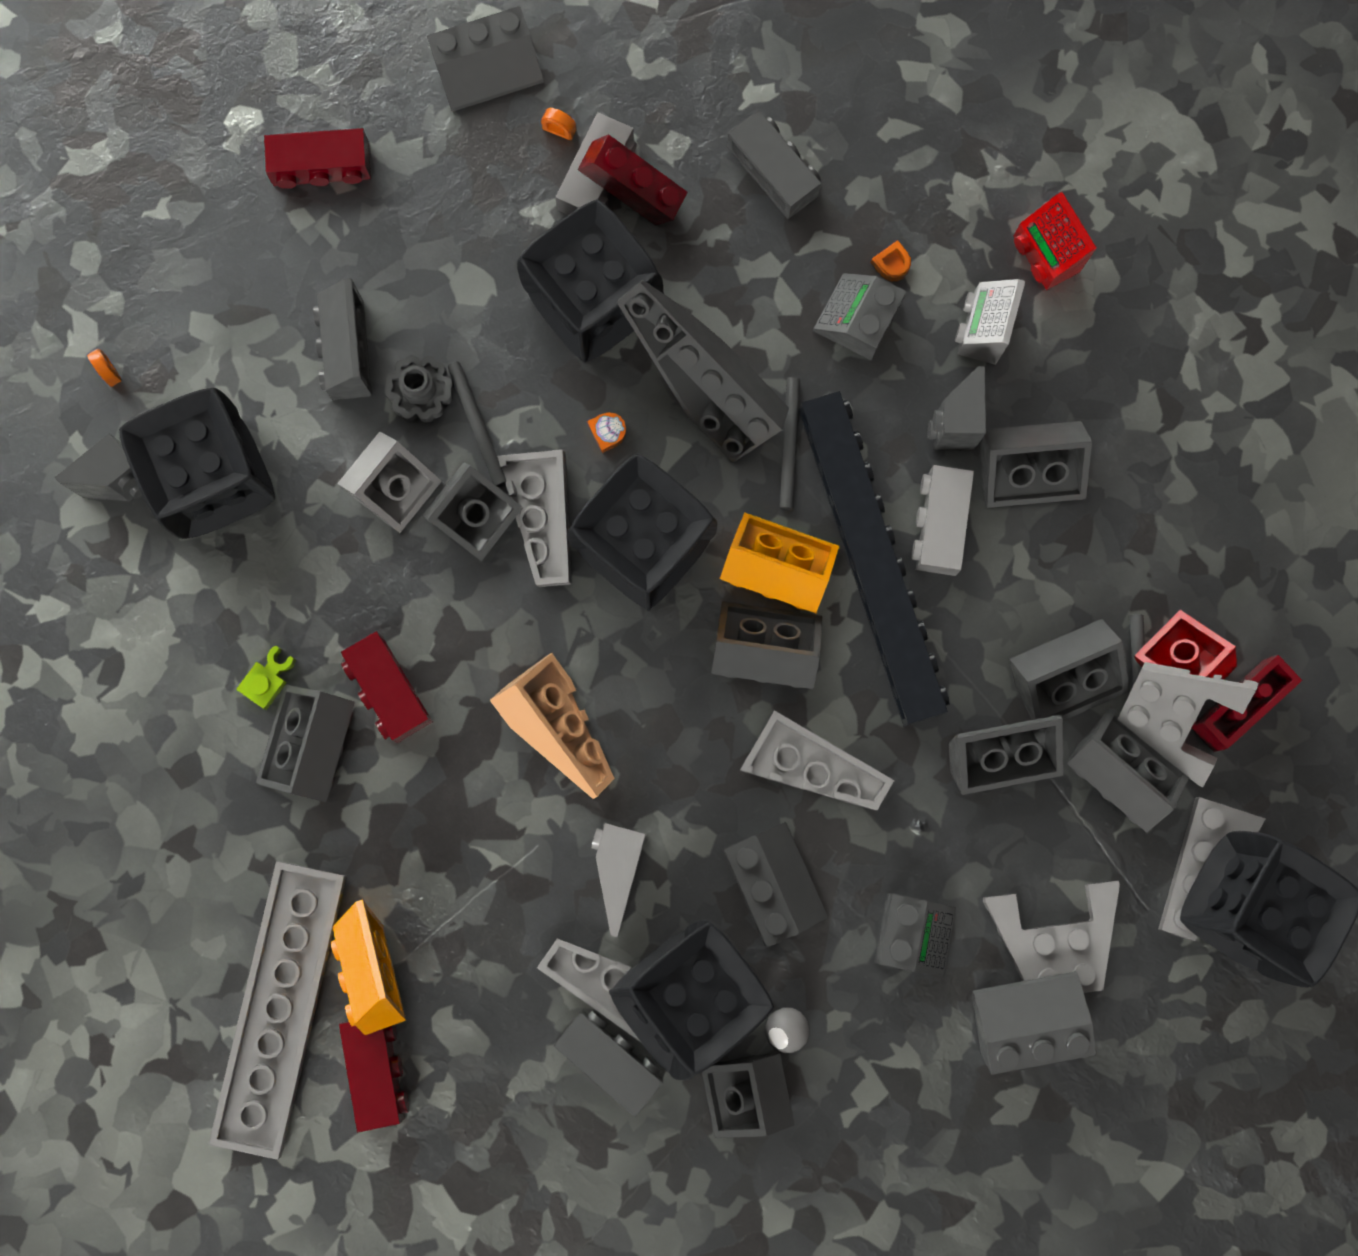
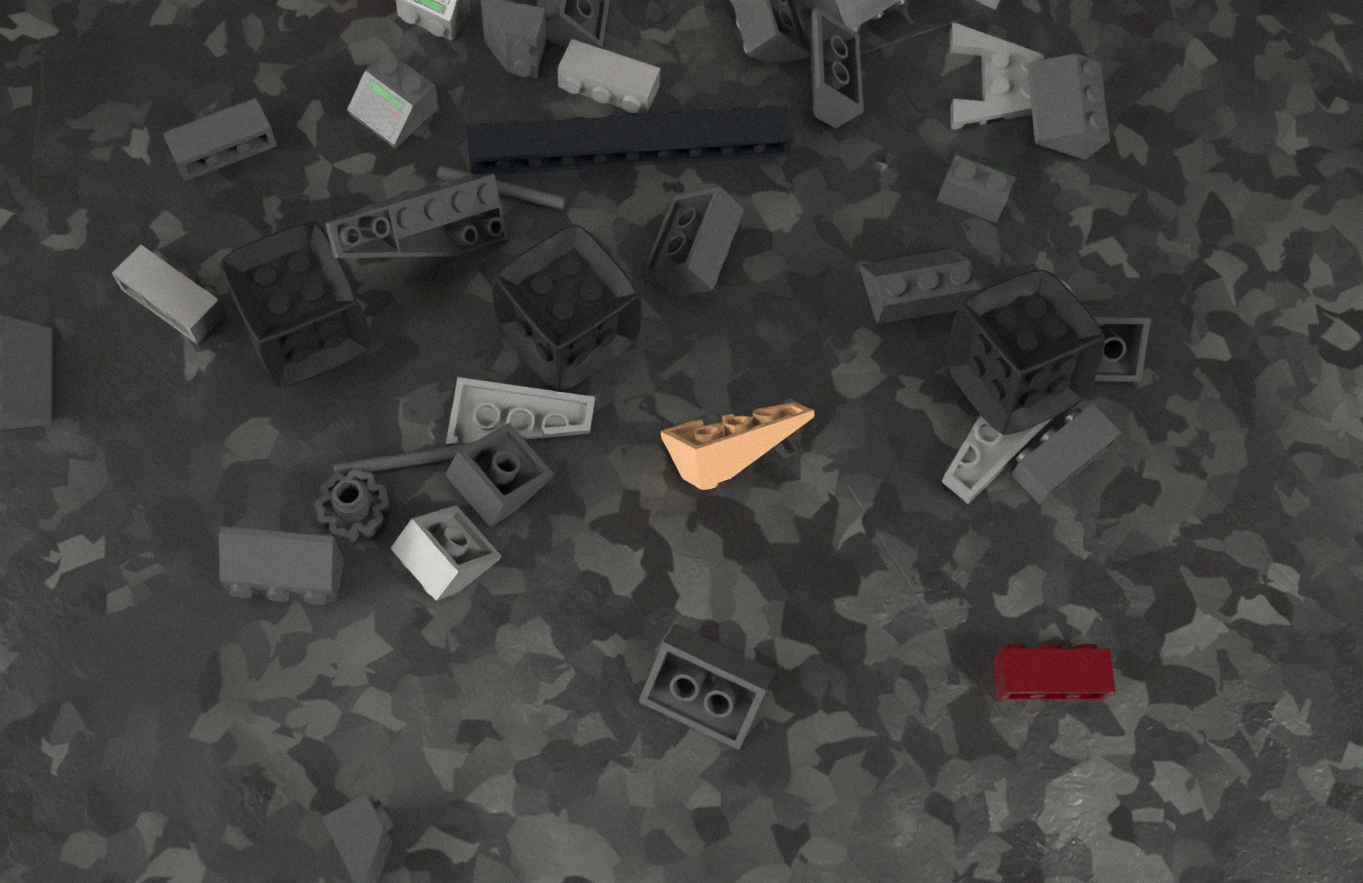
camera: 85 degrees left, 15 degrees down
orange tile [87,349,121,387] -> none
black piece [119,388,275,539] -> none
light grey plate [208,861,347,1160] -> none
lime plate [236,646,296,710] -> none
dark red brick [264,128,371,189] -> none
light orange slope [331,899,406,1035] -> none
dark red brick [341,631,433,743] -> none
orange tile [541,108,576,140] -> none
dark red brick [577,134,688,226] -> none
tile [587,412,626,453] -> none
light grey slope [591,823,646,937] -> none
light orange slope [720,512,839,613] -> none
light grey wing [740,710,894,811] -> none
orange tile [871,240,911,281] -> none

